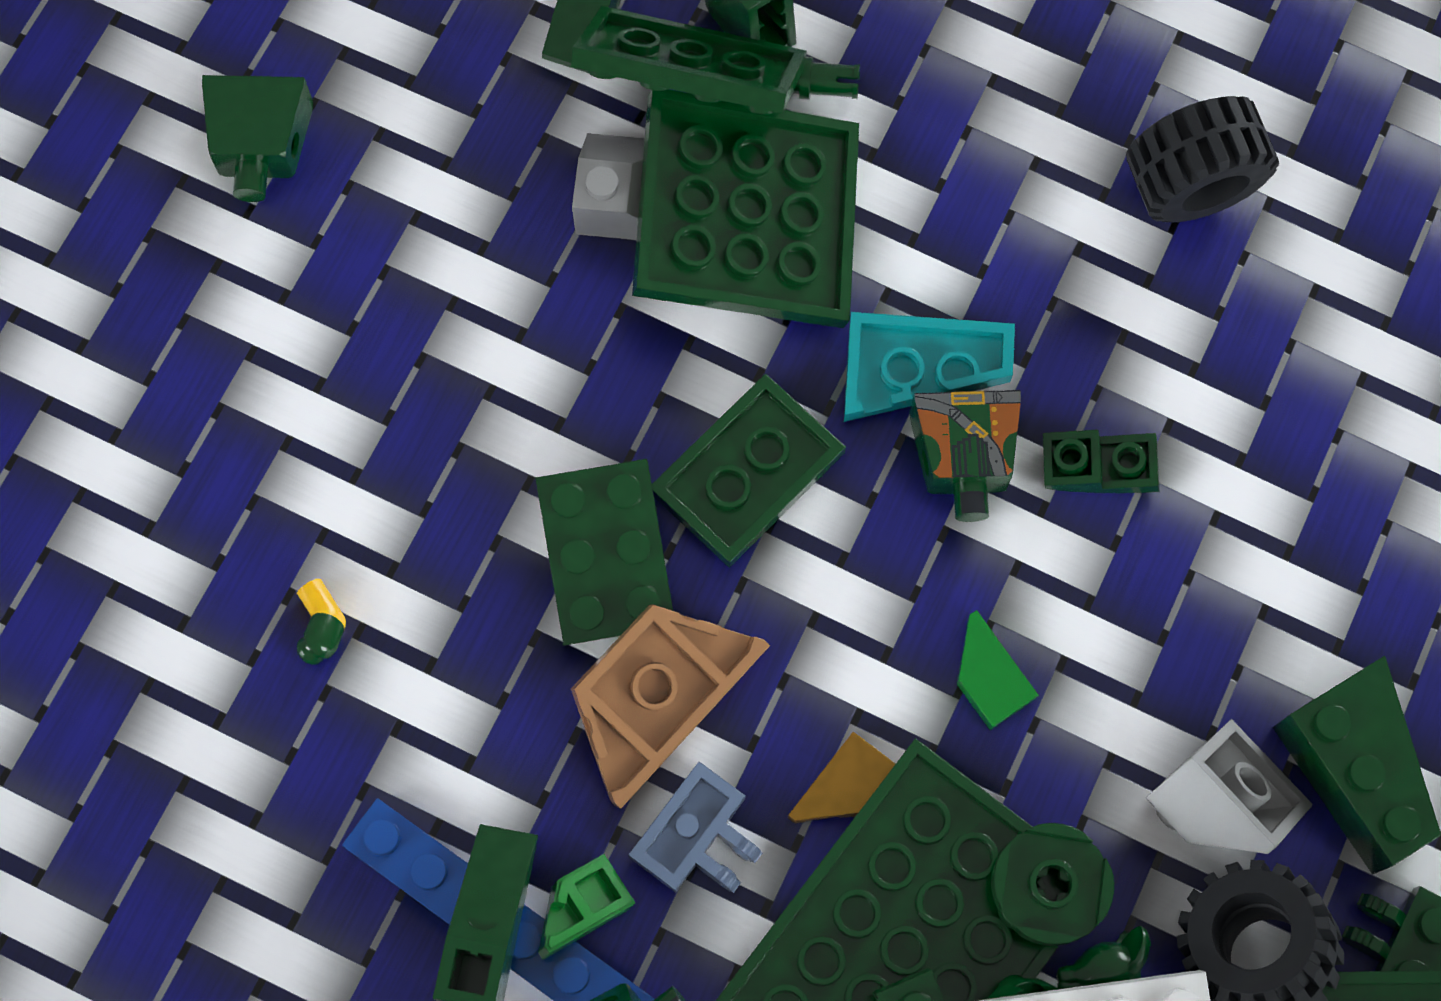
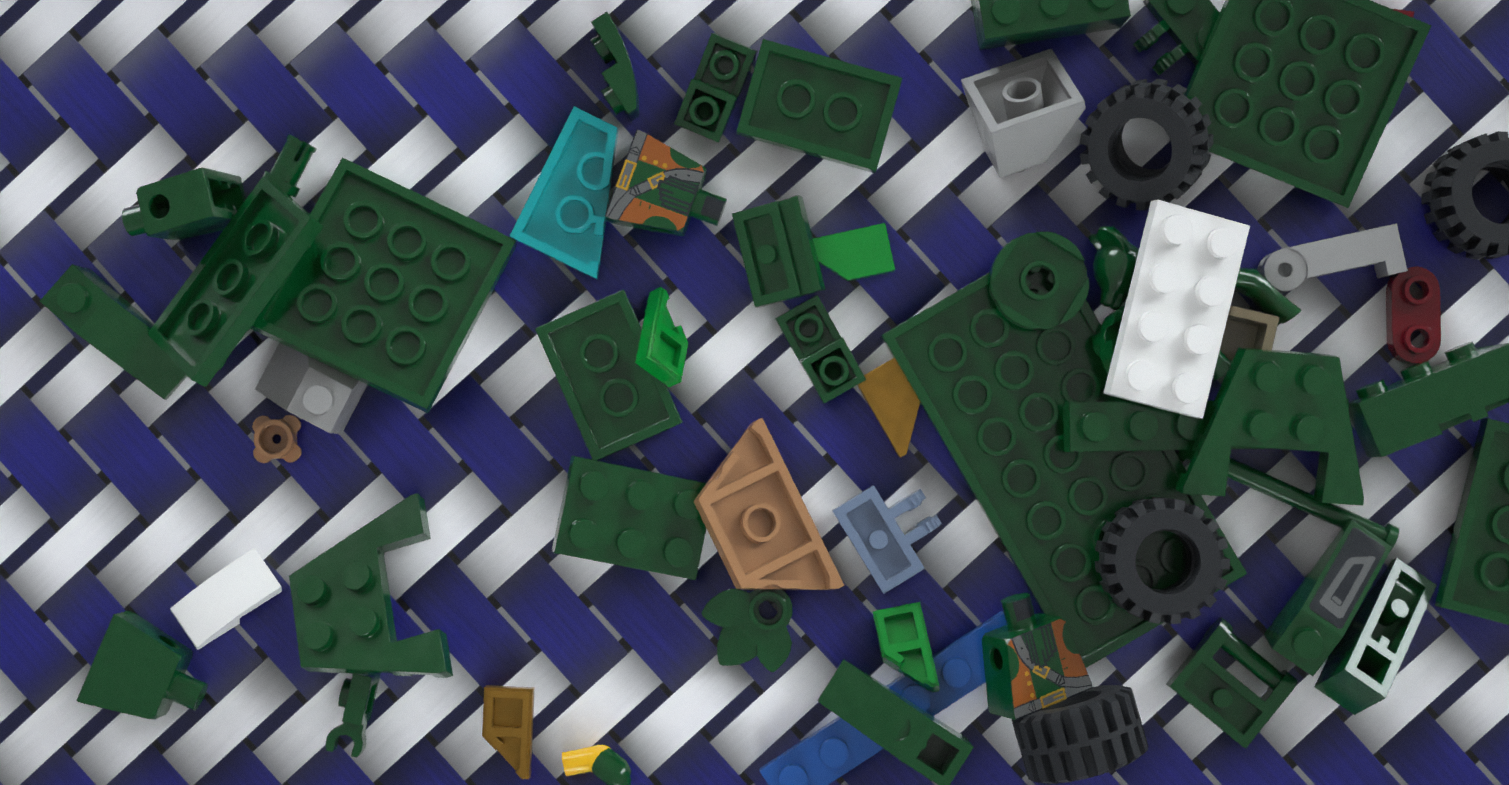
camera: 60 degrees left, 15 degrees up
none -> white slope [170,548,282,650]
none -> medium nougat plate [252,415,302,463]
none -> dark green wing [289,493,453,678]
none -> dark green plate [326,672,381,758]
none -> pearl gold tile [482,685,535,779]
none -> dark green slope [590,12,639,122]
none -> green tile [635,287,688,388]
none -> dark green plate [702,588,792,672]
none -> dark green plate [732,195,826,308]
none -> dark green plate [736,39,903,173]
none -> dark green slope [775,295,866,403]

